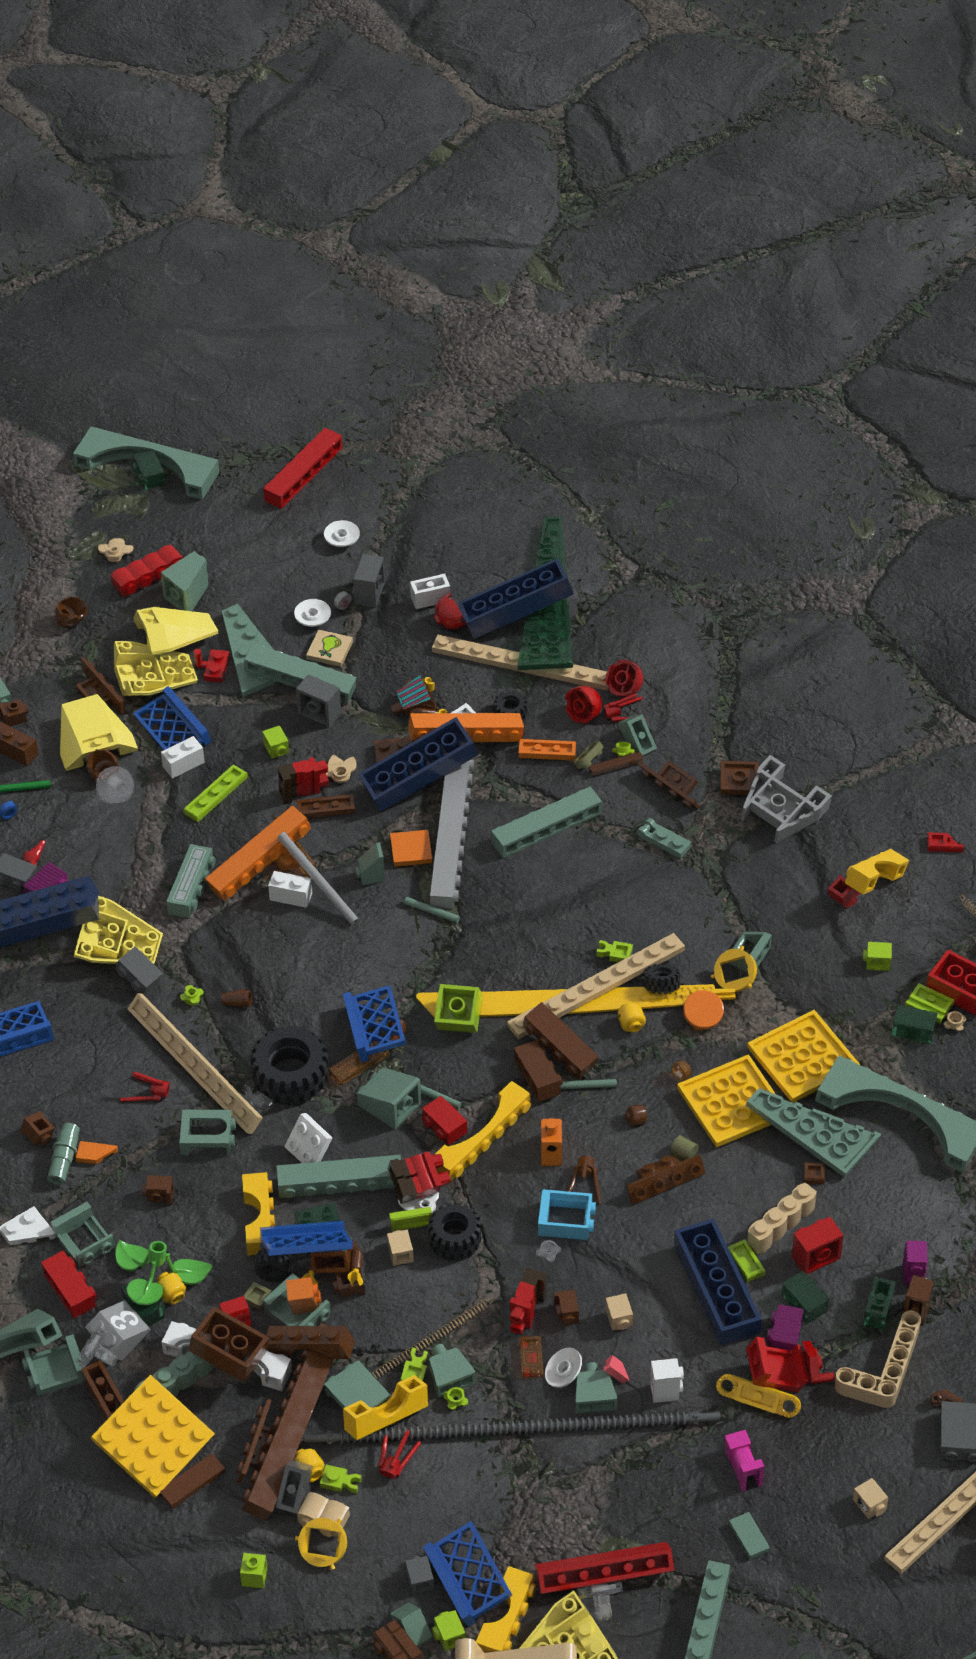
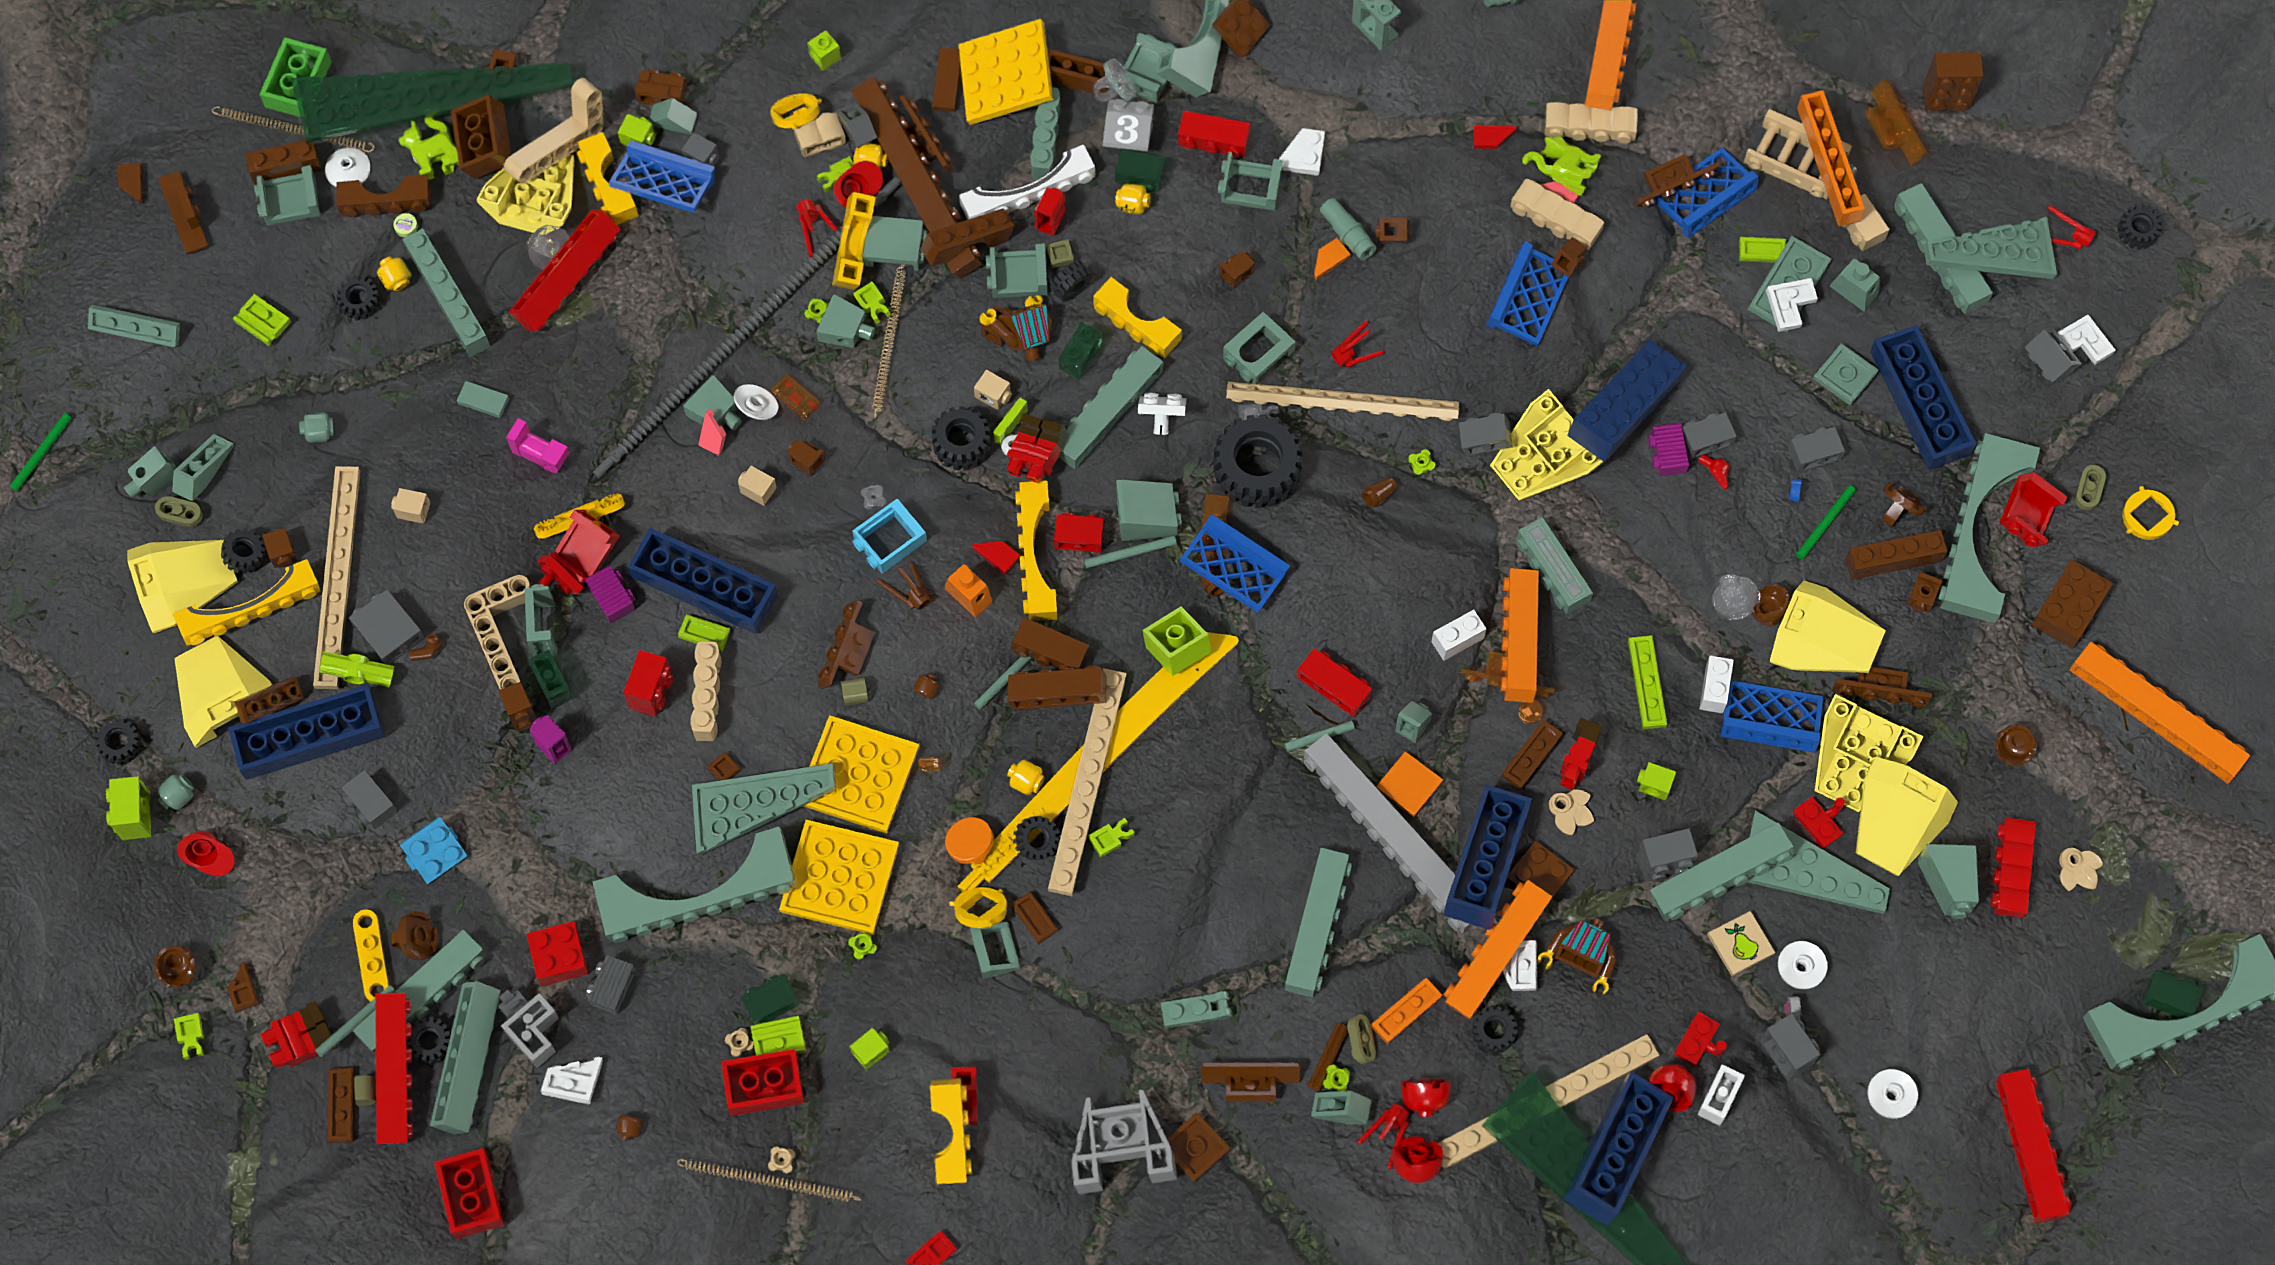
camera: 135 degrees right, 20 degrees up
bright green plant [115,1240,212,1305] -> none
reddish brown brick [188,1307,269,1382] -> none
blue fence [260,1221,353,1256] -> none
light grey piece [277,832,359,925] -> none
orange brick [286,1277,322,1315] -> none
red hips [509,1268,547,1335] -> none
white brick [650,1358,684,1403] -> none
clear green brick [781,1271,829,1324] -> none
none -> sand green head [299,412,333,443]
none -> sand green panel [525,584,558,658]
none -> red piece [834,161,883,207]
none -> lime plate [849,932,877,959]
none -> red tile [972,541,1020,575]
none -> reddish brown tile [1010,891,1058,945]
none -> red brick [1296,648,1372,718]
none -> red plate [1673,1012,1727,1067]

